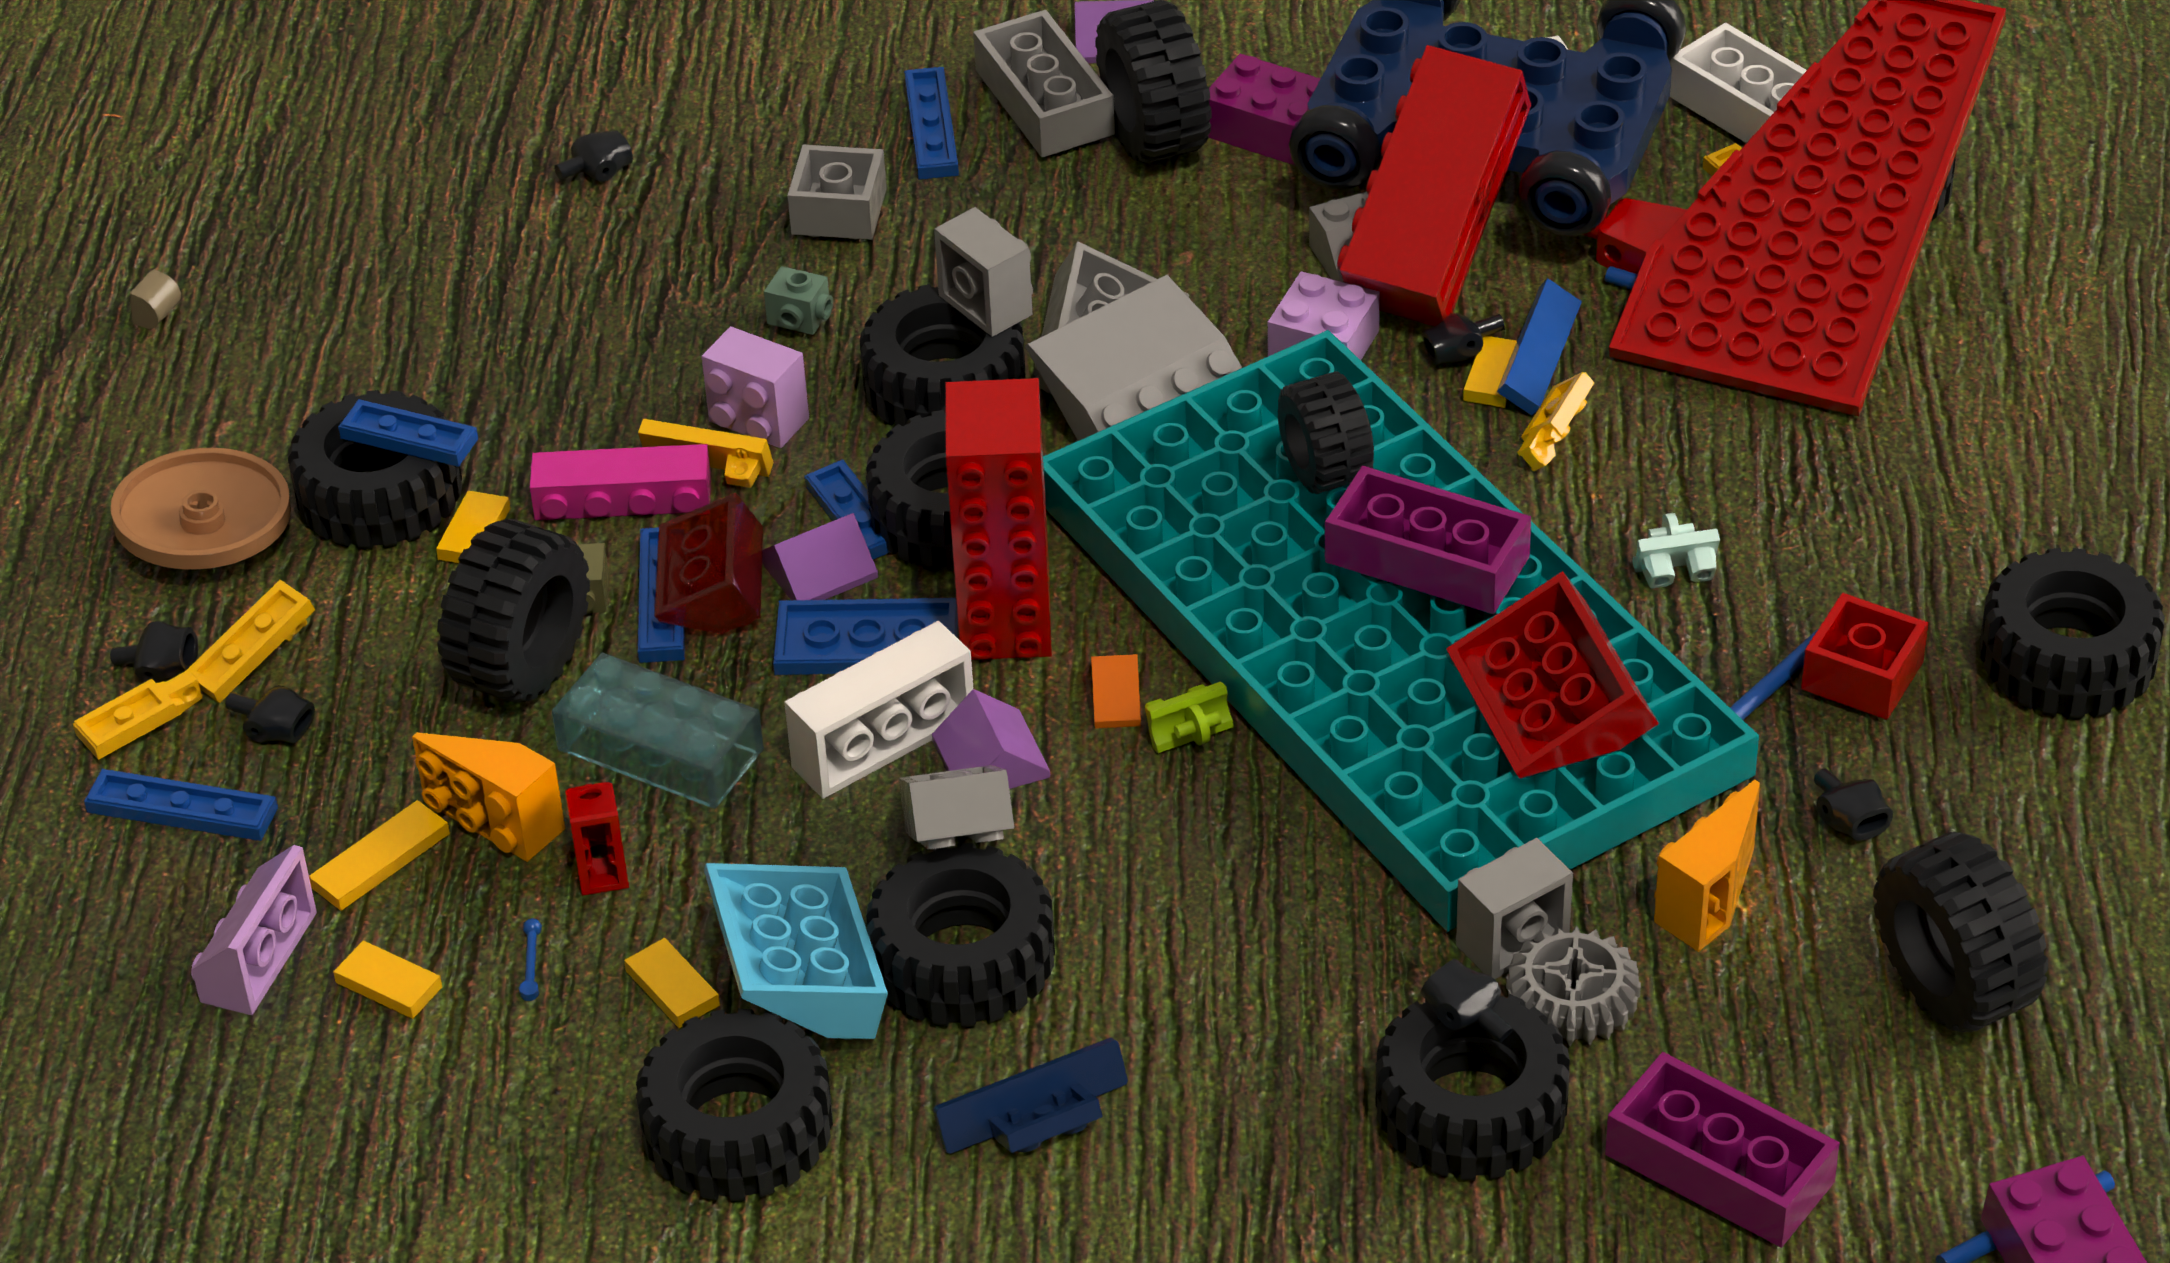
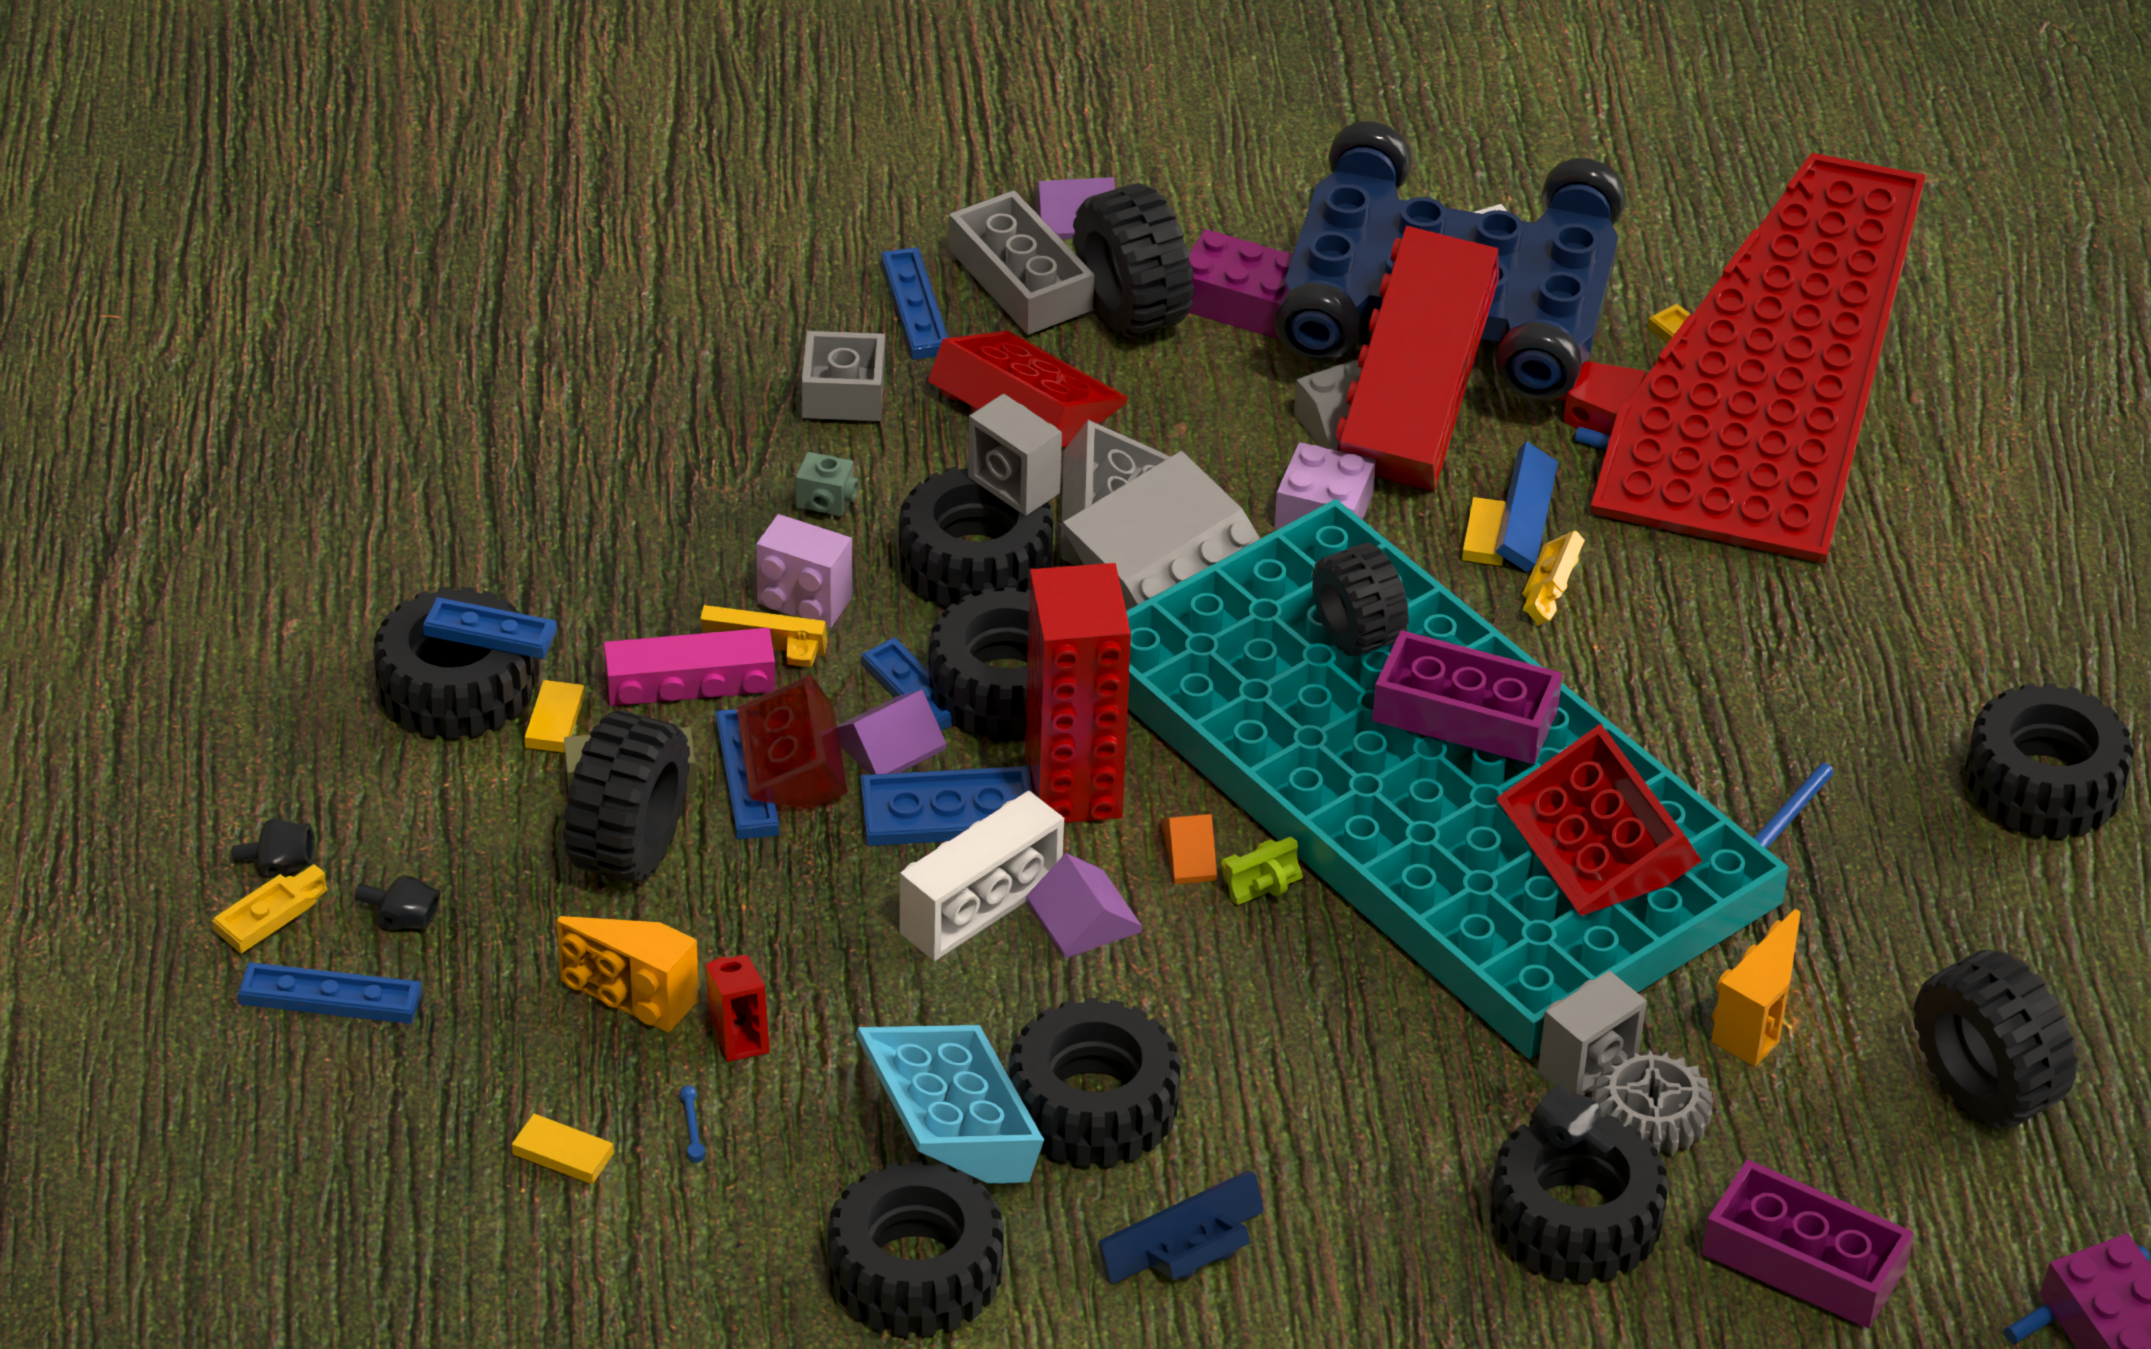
camera: 10 degrees left, 0 degrees up
medium nougat dish [111,448,291,570] -> none
dark tan brick [130,269,181,329] -> none
yellow hinge [186,580,315,704] -> none
lavender slope [191,845,317,1015] -> none
yellow tile [309,800,450,911] -> none
clear light blue brick [552,652,764,809] -> none
black piece [554,130,633,182] -> none
yellow tile [624,938,720,1028] -> none
light grey brick [899,765,1014,849] -> none
black piece [1422,313,1505,365] -> none
light aqua hips [1632,513,1720,589] -> none
white brick [1669,22,1807,143] -> none
red brick [1801,593,1929,720] -> none
black piece [1814,769,1893,841] -> none
none -> red slope [928,330,1128,448]

